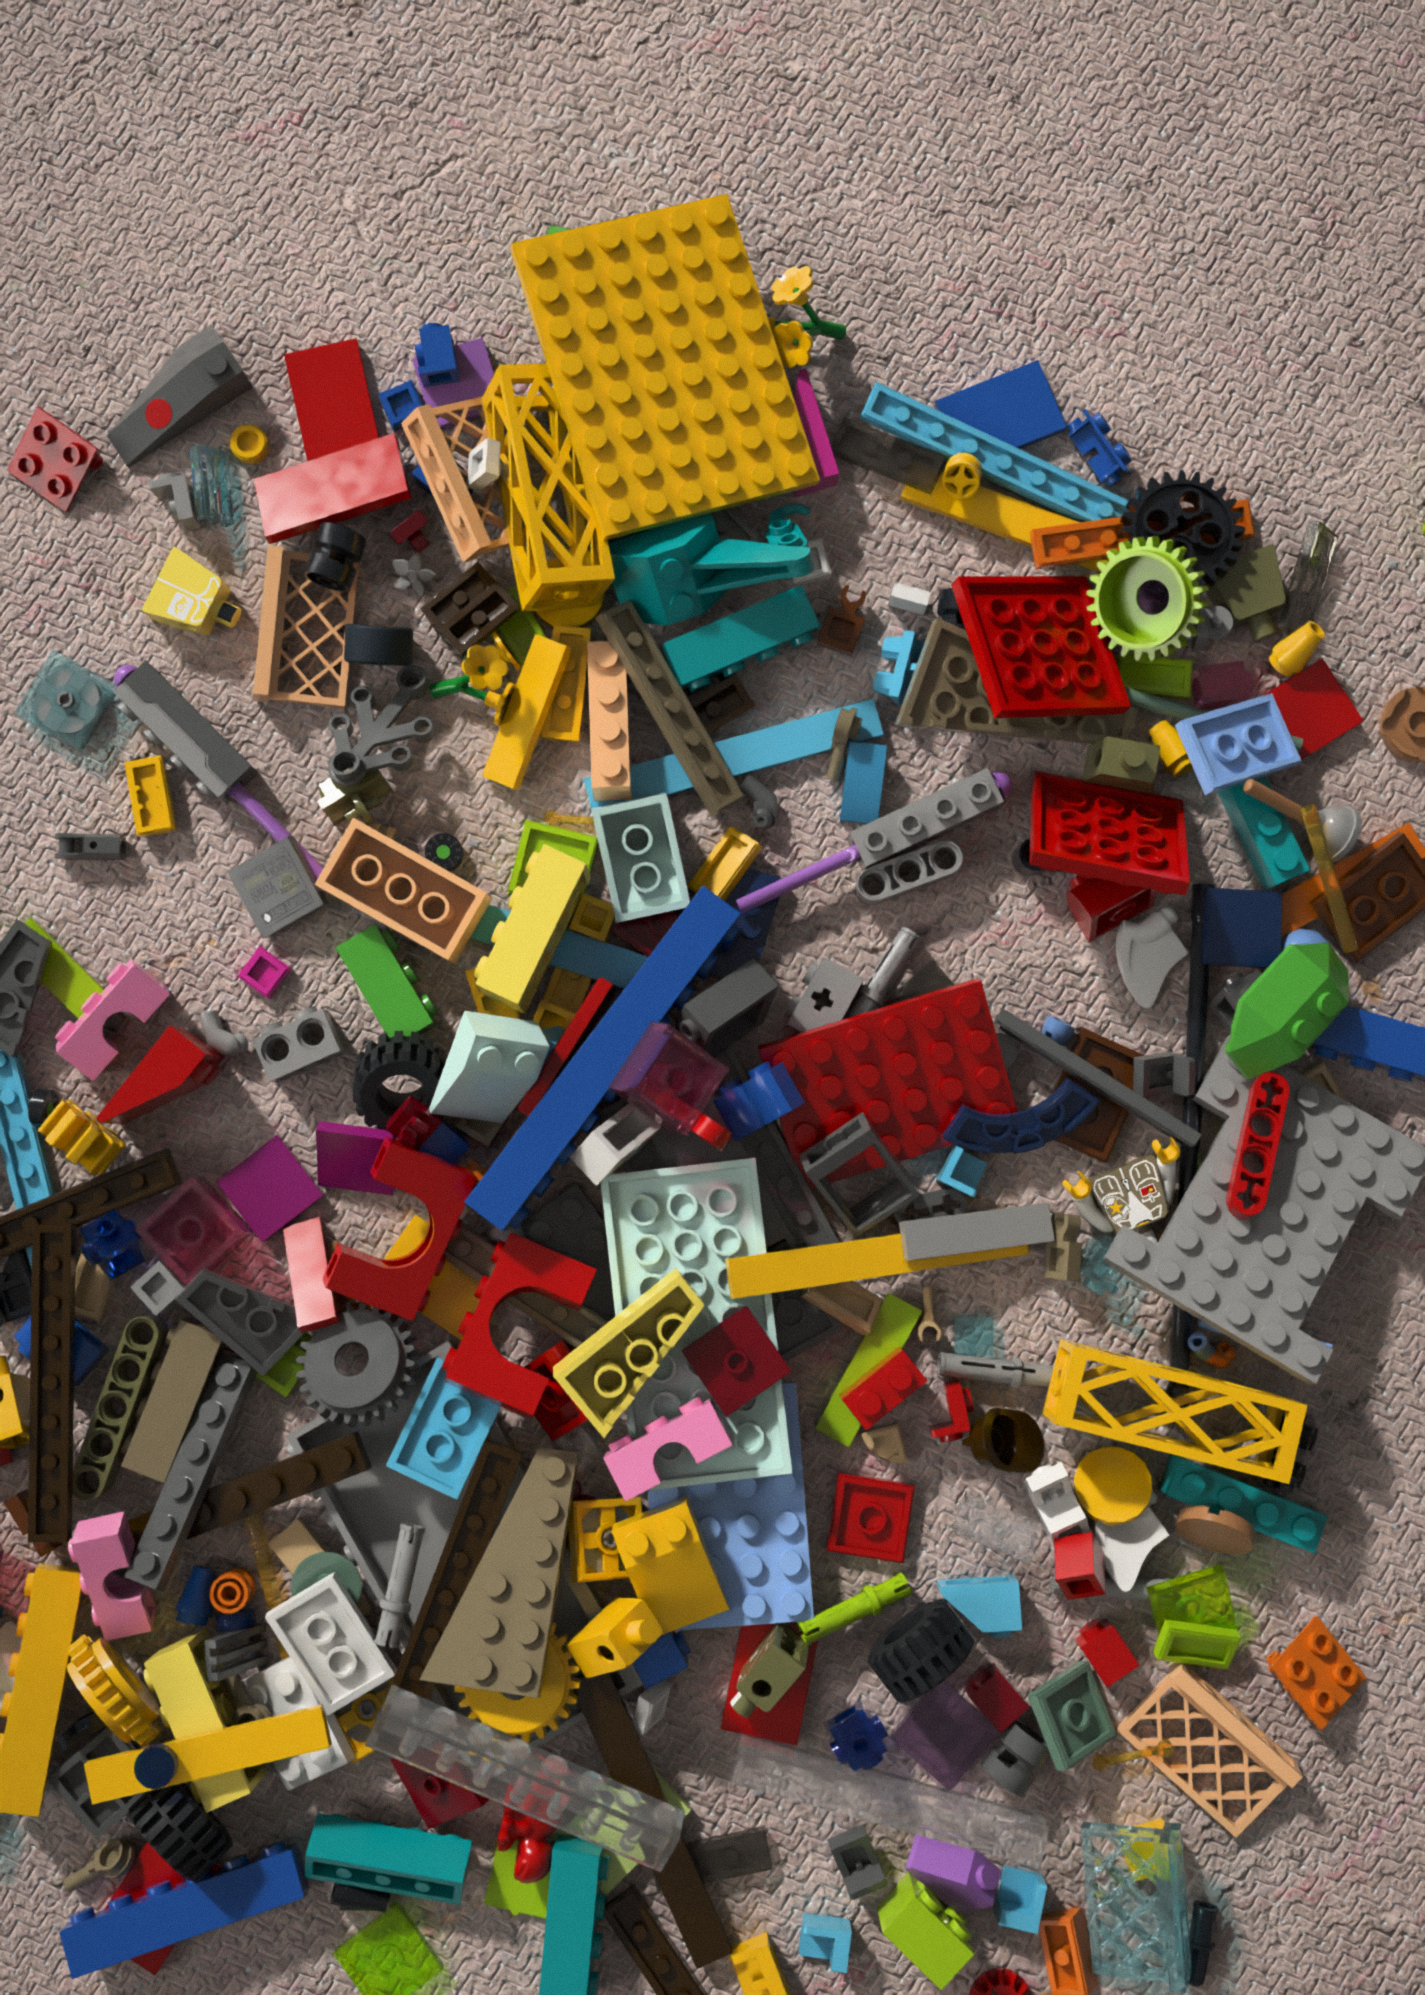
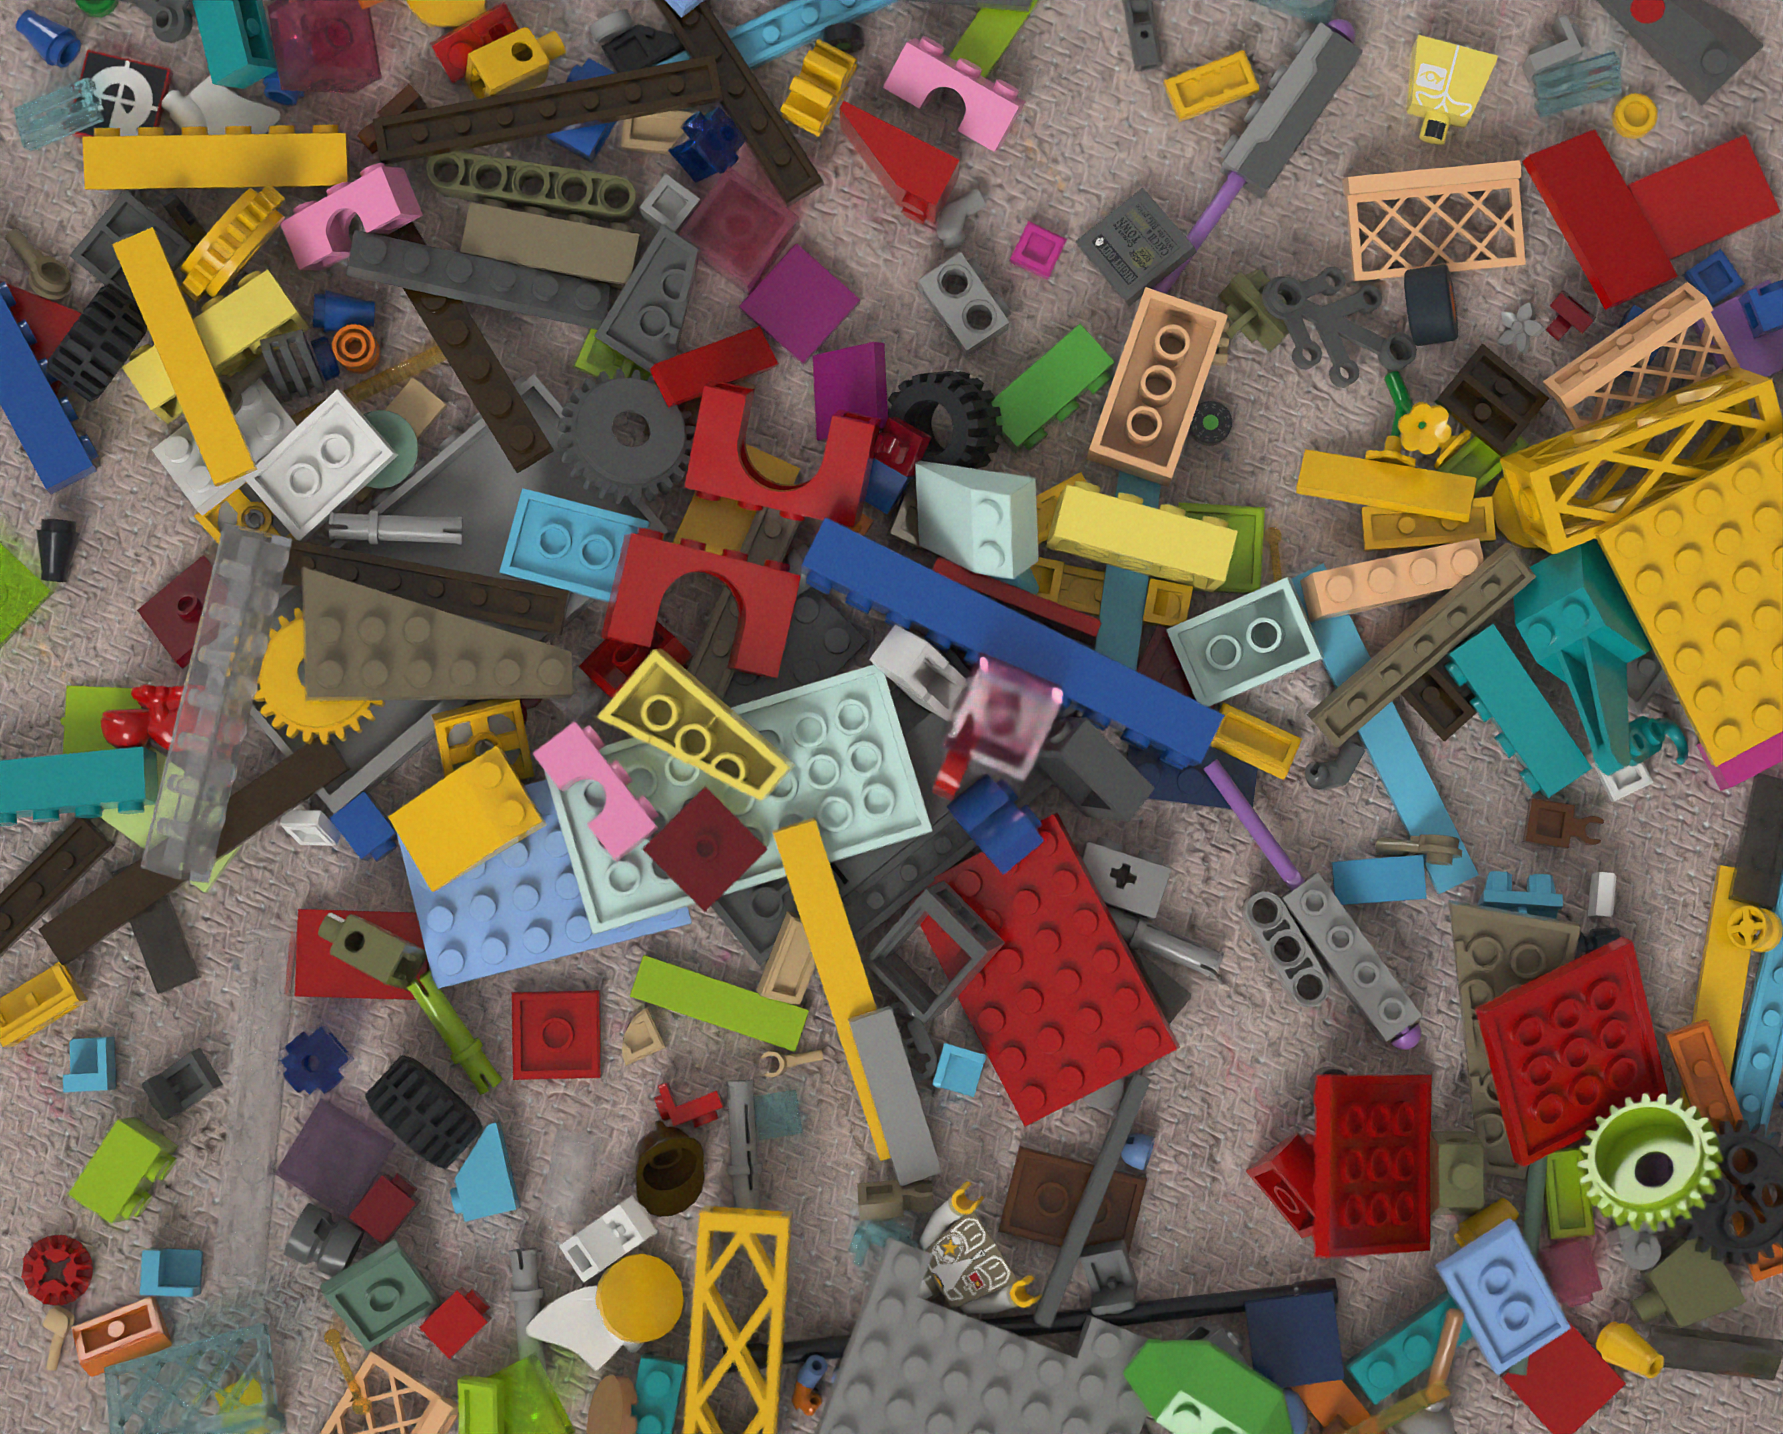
camera: 75 degrees right, 0 degrees up
clear blue tile [134,1744,178,1789] -> none
black wheel [303,522,367,592] -> none
teal brick [305,1813,472,1905] -> none
white plate [467,437,503,491] -> none
yellow torso [566,1598,663,1678] -> none
red brick [839,1346,927,1431] -> none
medium lavender slope [906,1832,1001,1913] -> none
dark blue tile [942,1077,1102,1154] -> none
red brick [1054,1532,1106,1600] -> none
white arm [1116,906,1189,1009] -> none
red beam [1226,1071,1290,1220] -> none

